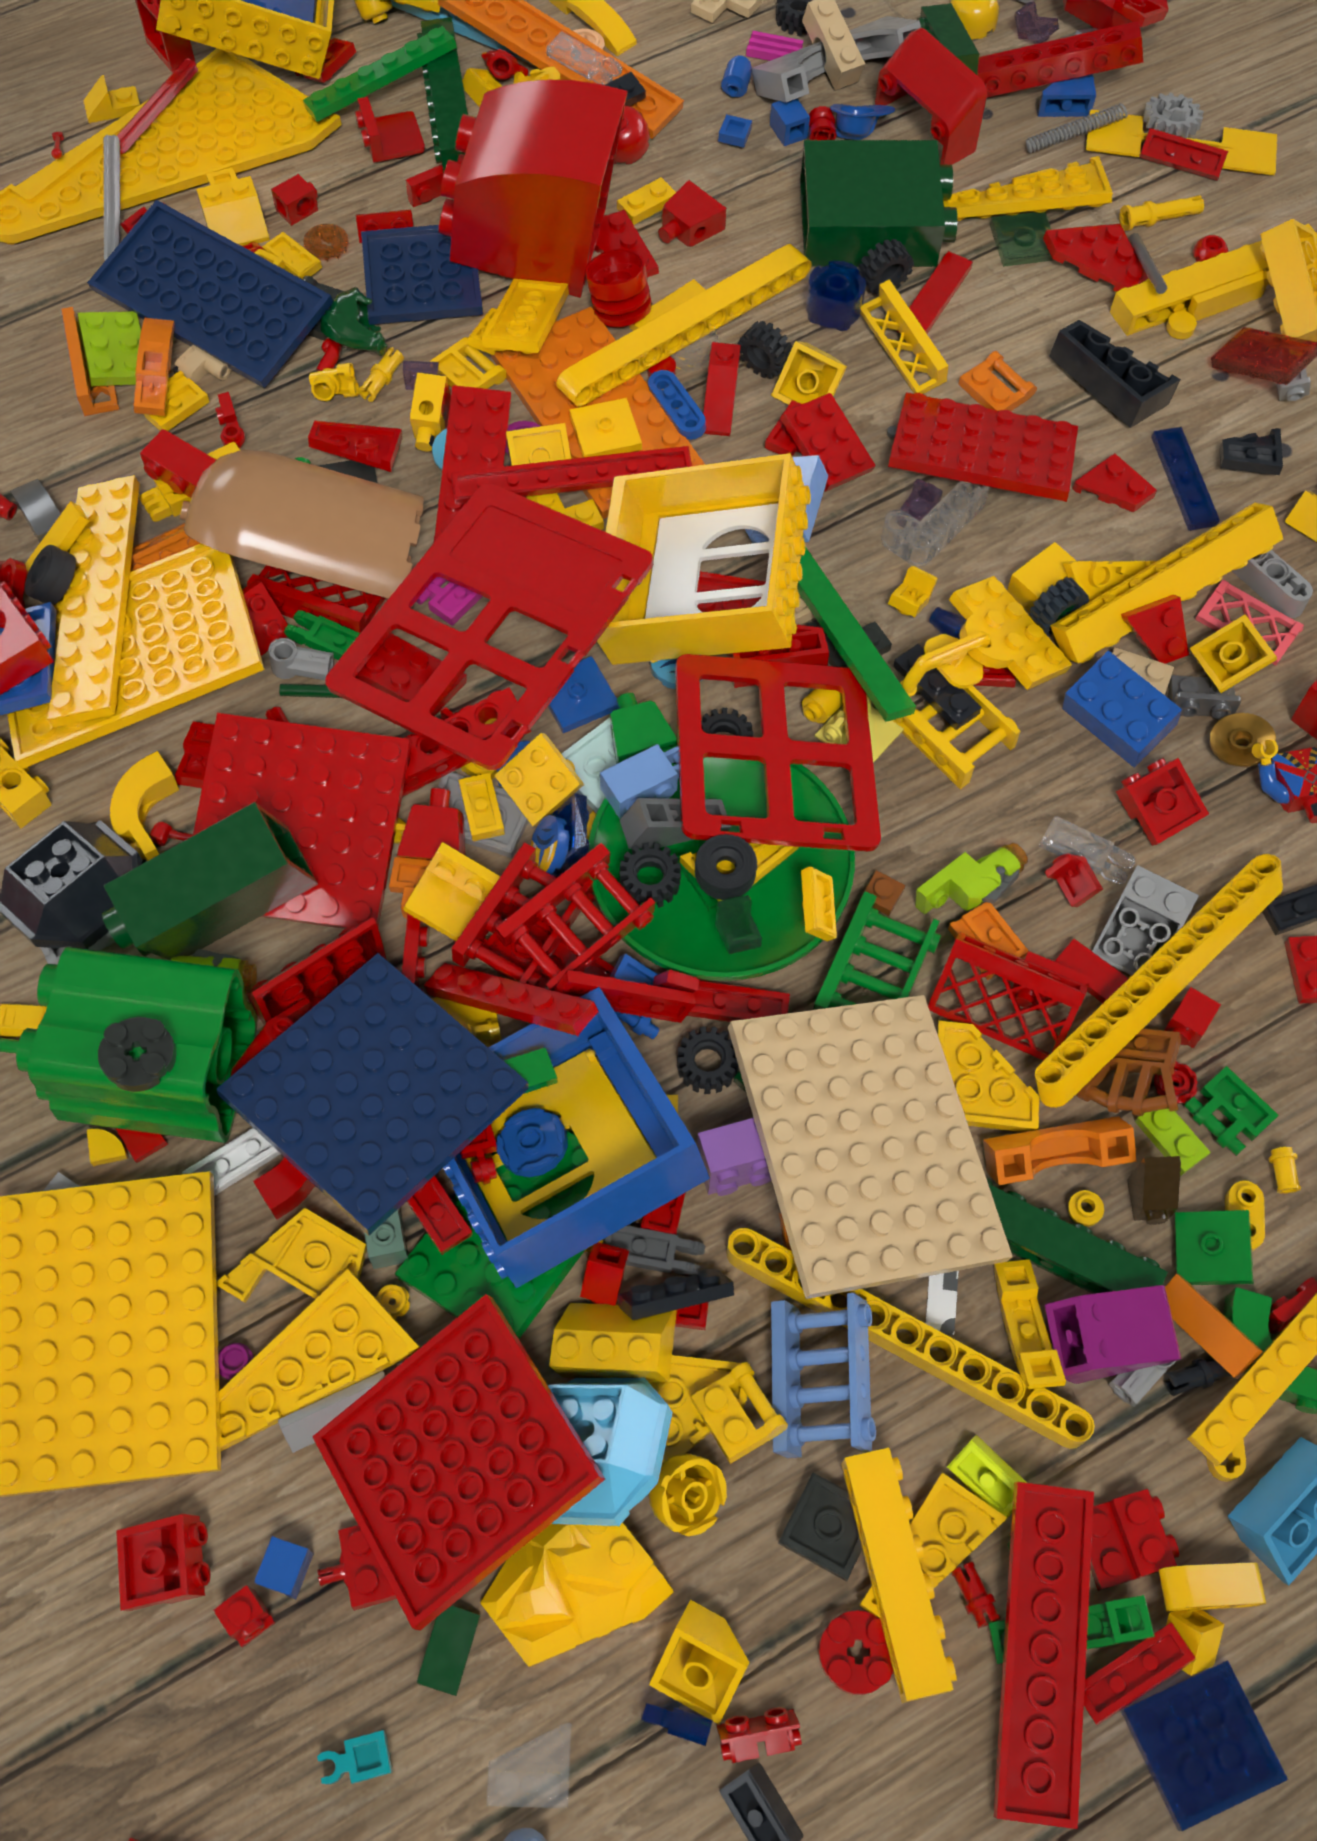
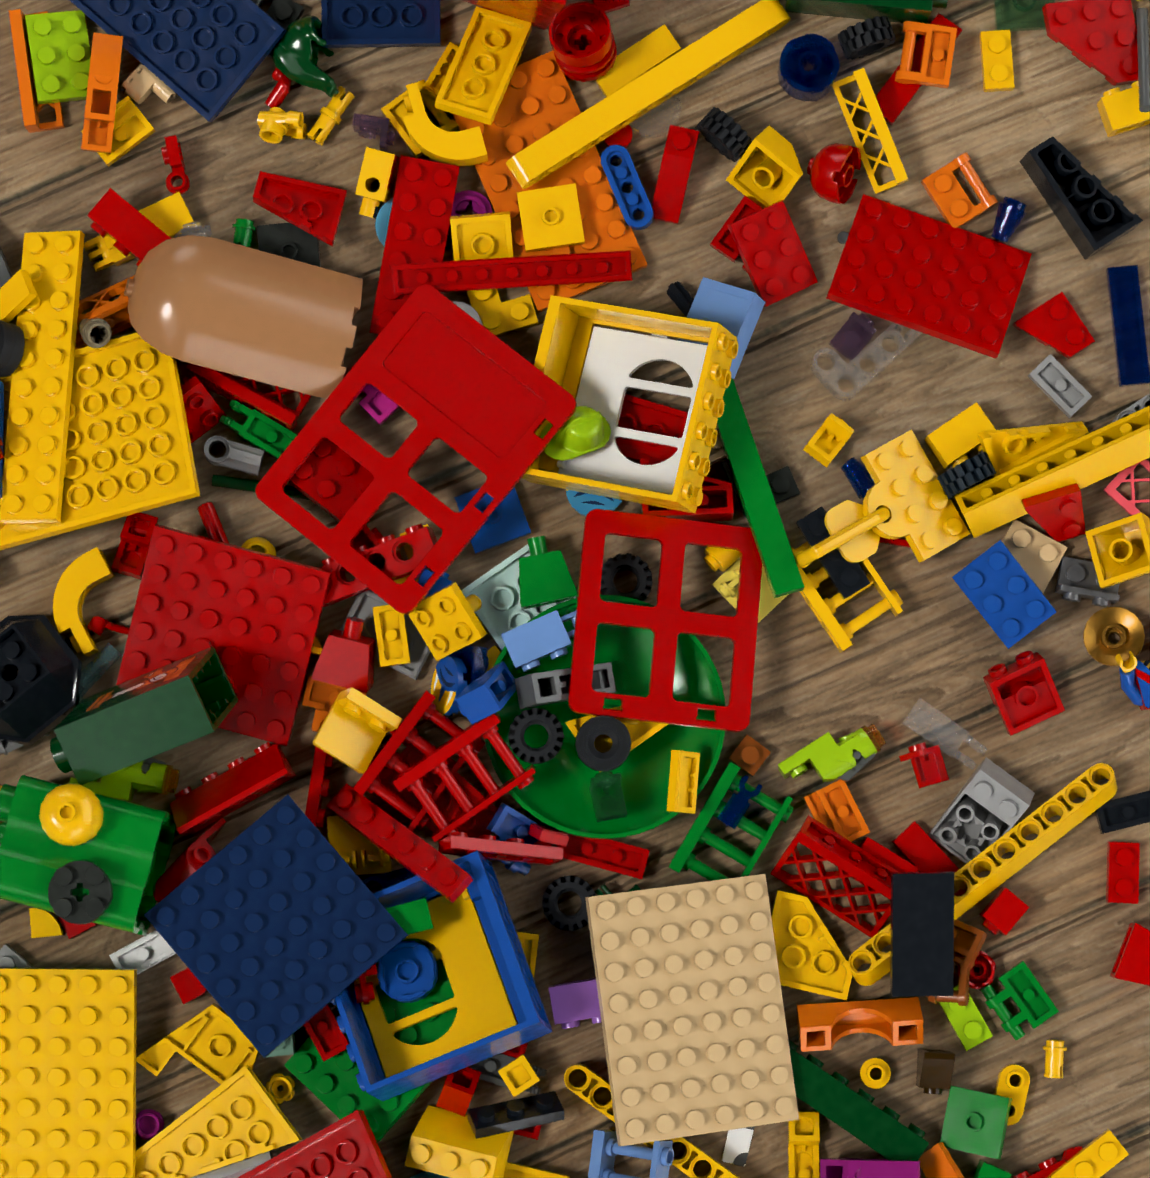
camera: 10 degrees right, 20 degrees up
none -> yellow cylinder [39,783,104,847]
none -> dark tan cone [78,318,112,348]
none -> yellow arch [402,82,488,166]
none -> blue slope [455,661,516,725]
none -> yellow plate [498,1054,540,1097]
none -> lime piece [540,406,611,461]
none -> clear blue bar [717,775,762,830]
none -> red cylinder [807,143,861,205]
none -> black tile [890,871,954,997]
none -> orange plate [895,21,957,89]
none -> yellow plate [979,30,1015,92]
none -> clear blue cone [991,196,1027,243]
none -> light grey plate [1028,354,1092,419]

